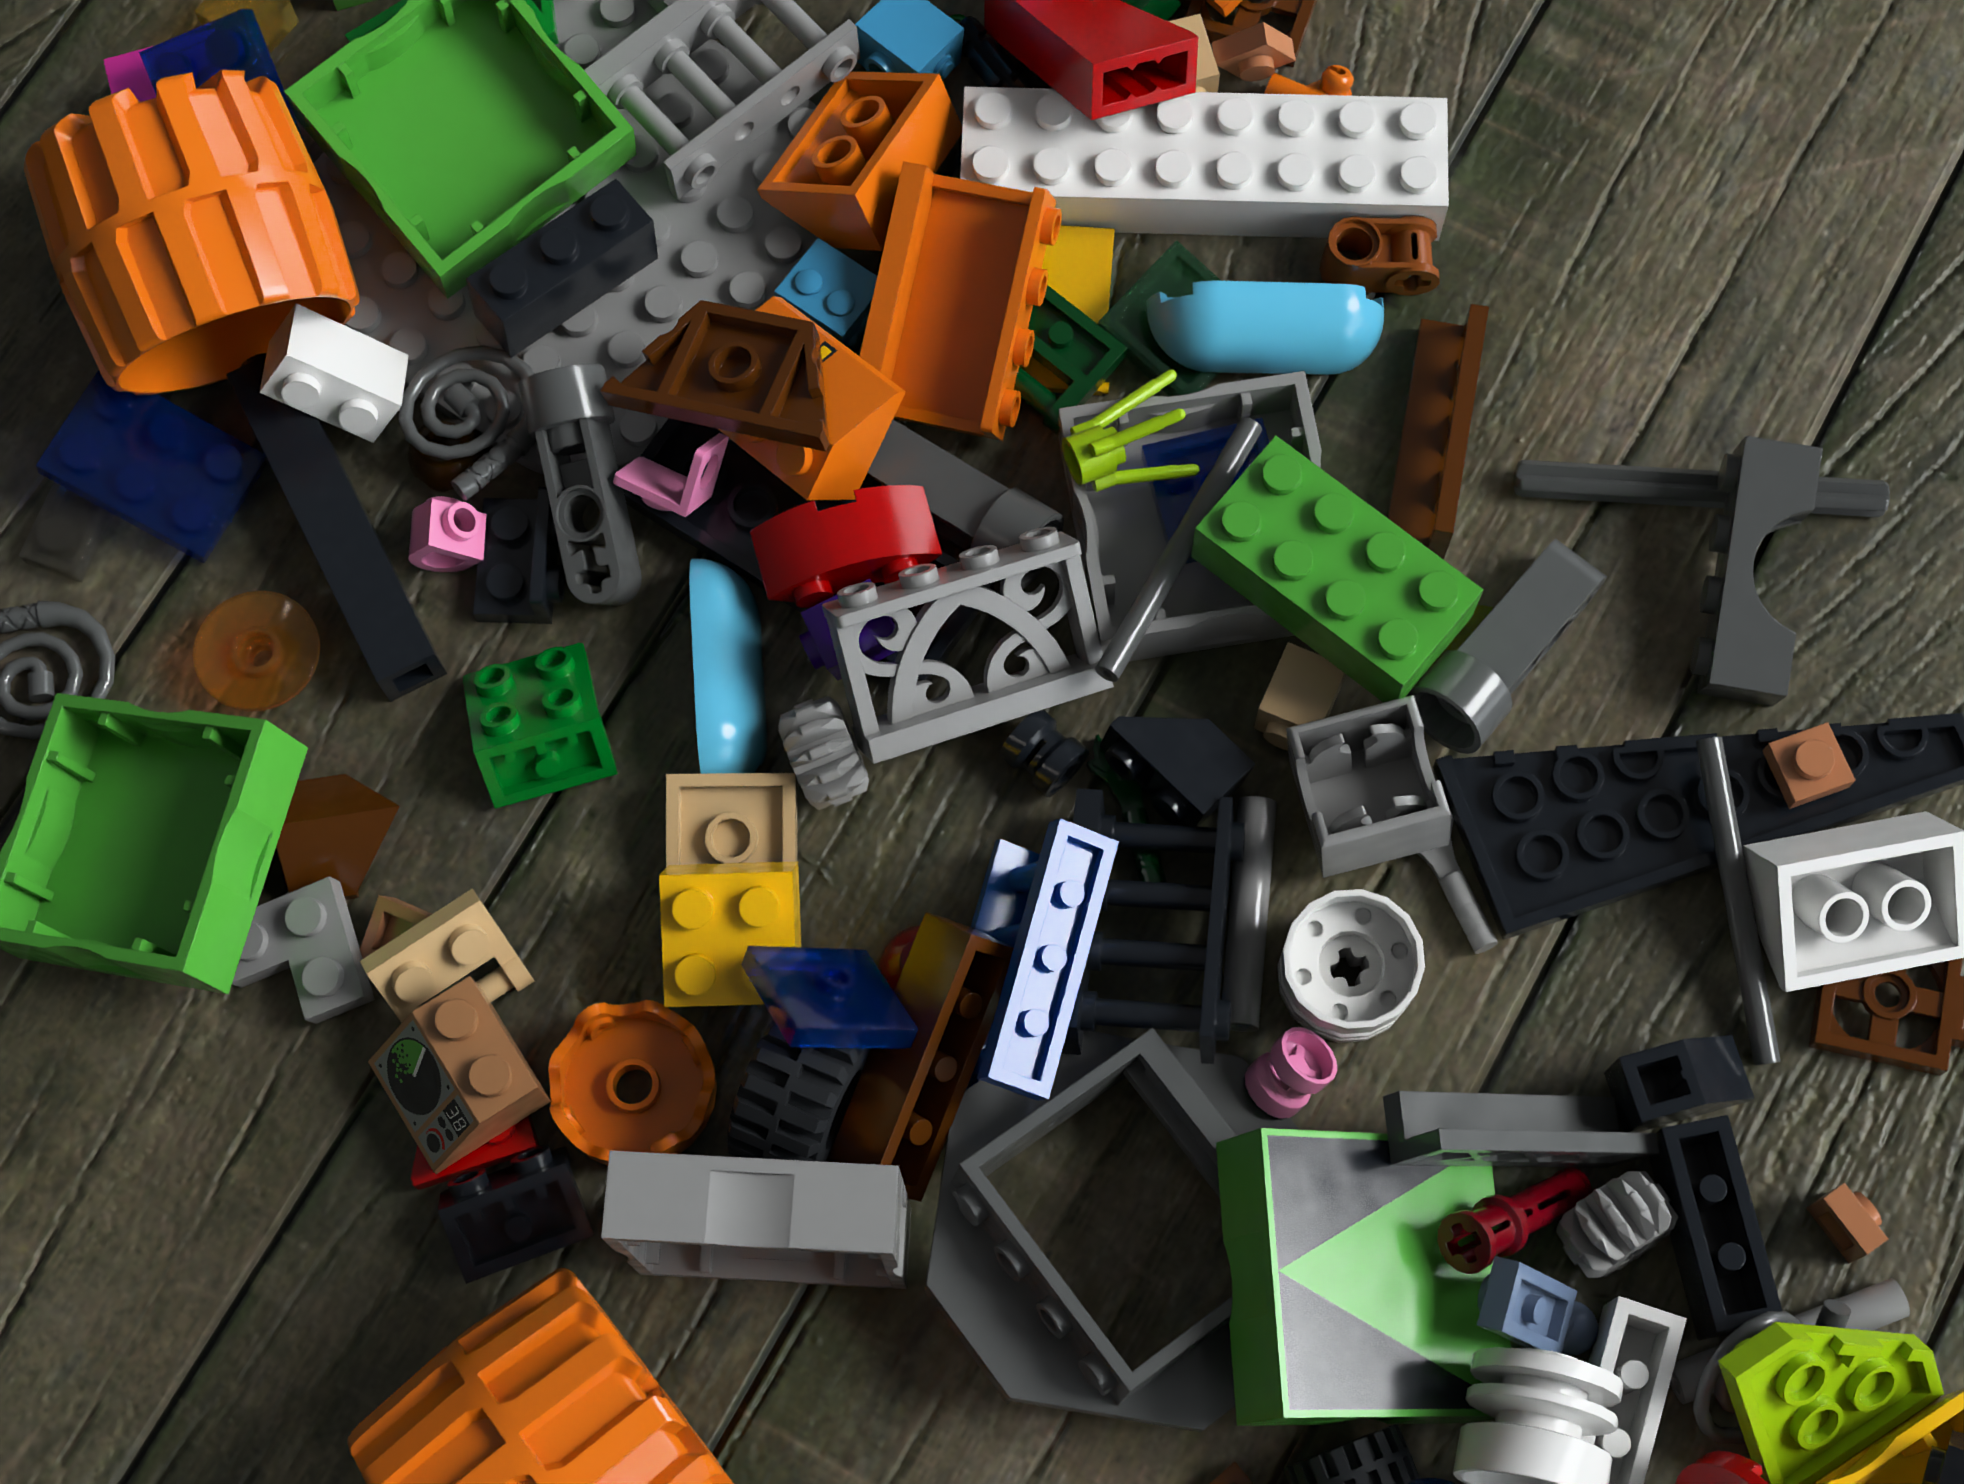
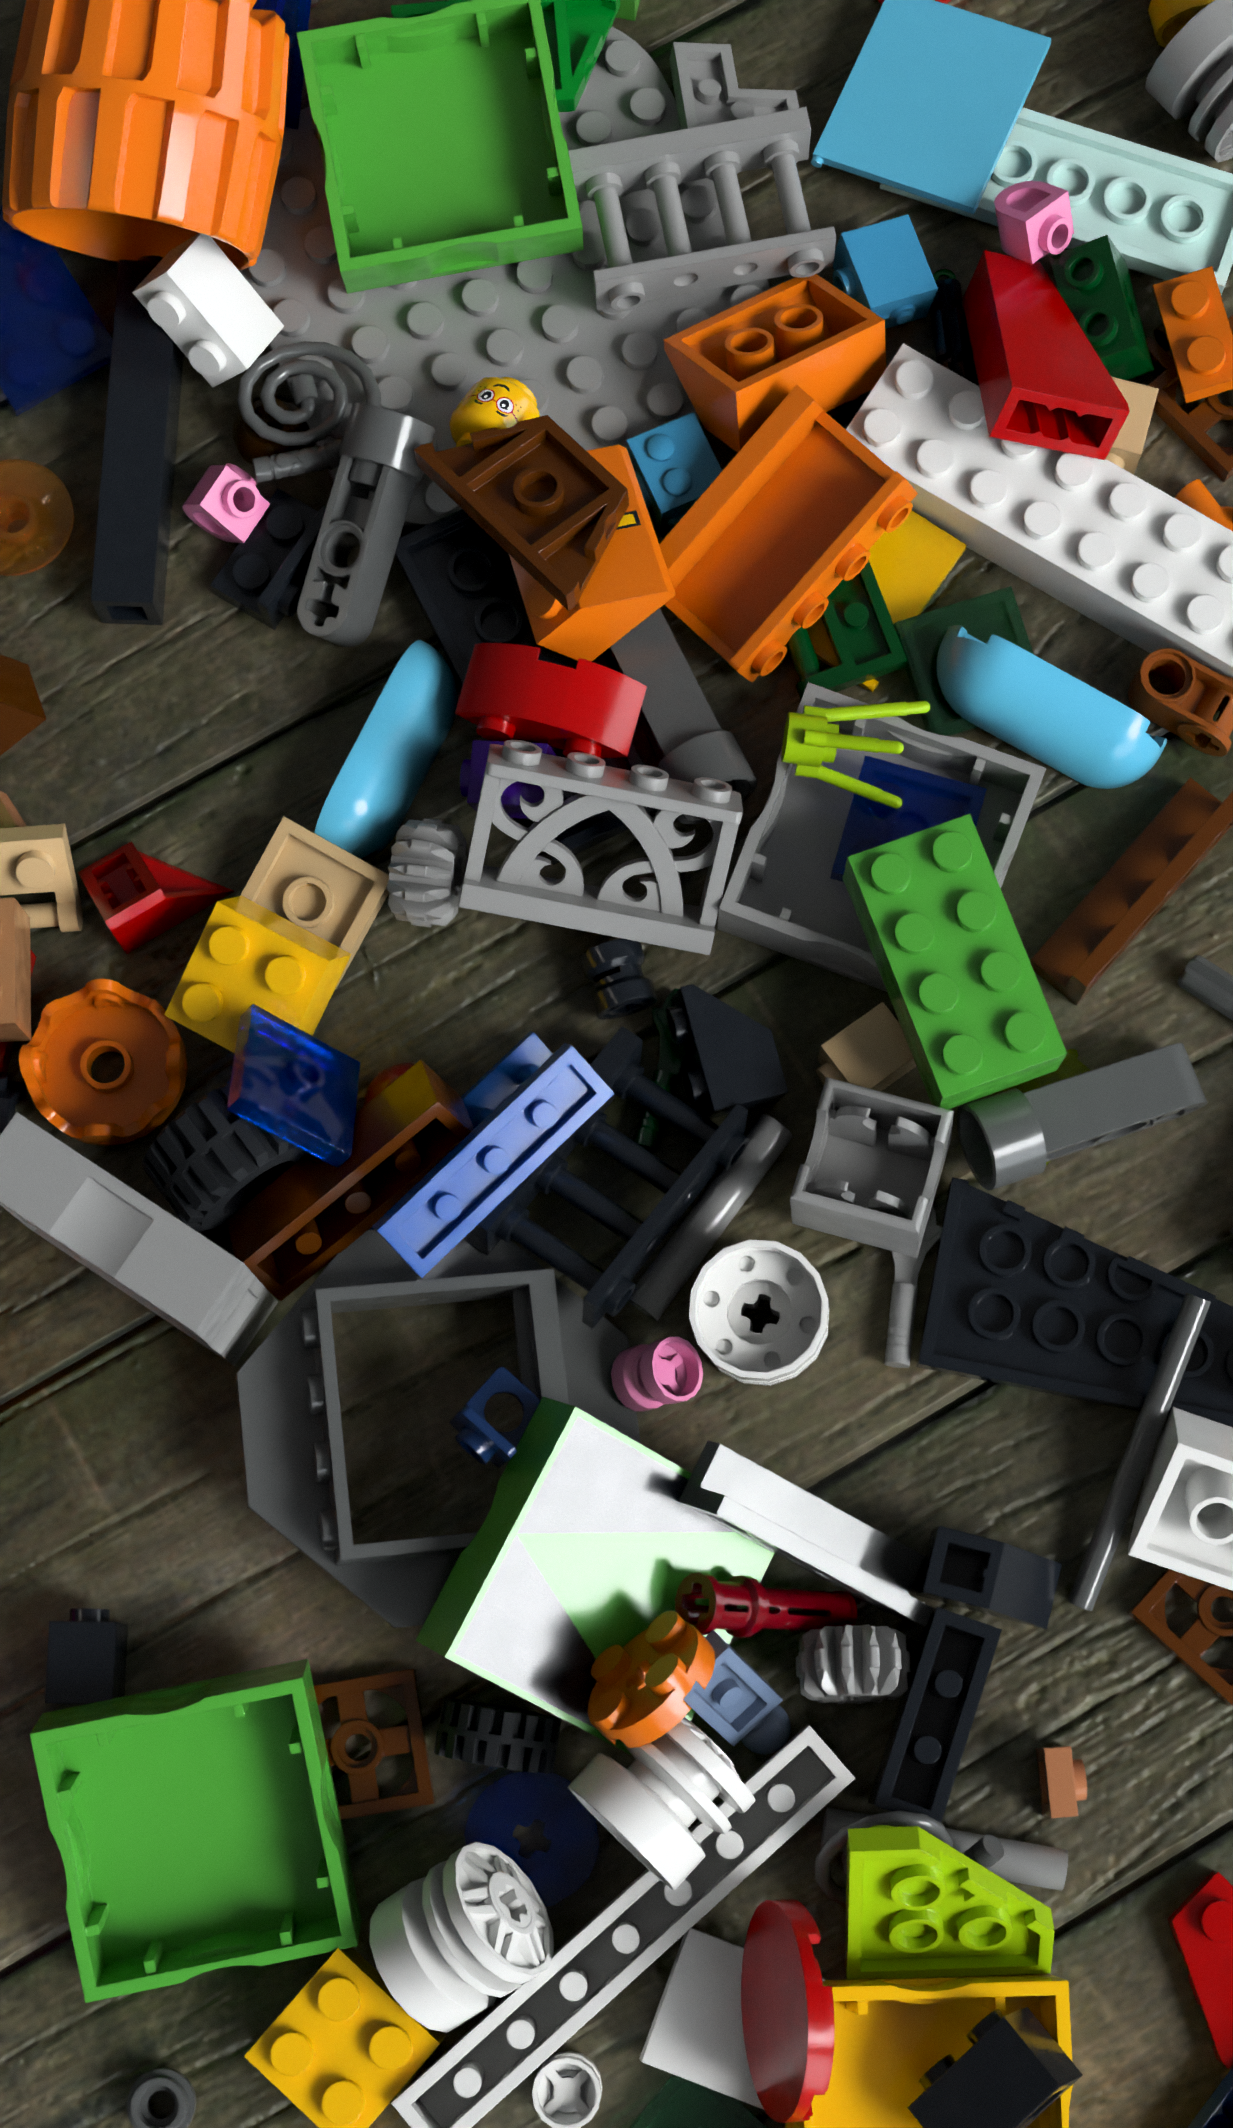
camera: 30 degrees right, 5 degrees up
green bracket [463,643,618,809] -> none
black brick [466,179,658,358] -> none
bright pink bracket [613,433,729,517] -> none
dark grey piece [1095,417,1262,682] -> none
nougat plate [1212,22,1296,81] -> none
none -> red slope [78,841,234,954]
none -> yellow head [449,377,540,447]
none -> dark blue bracket [449,1367,541,1468]
none -> orange plate [588,1611,715,1748]

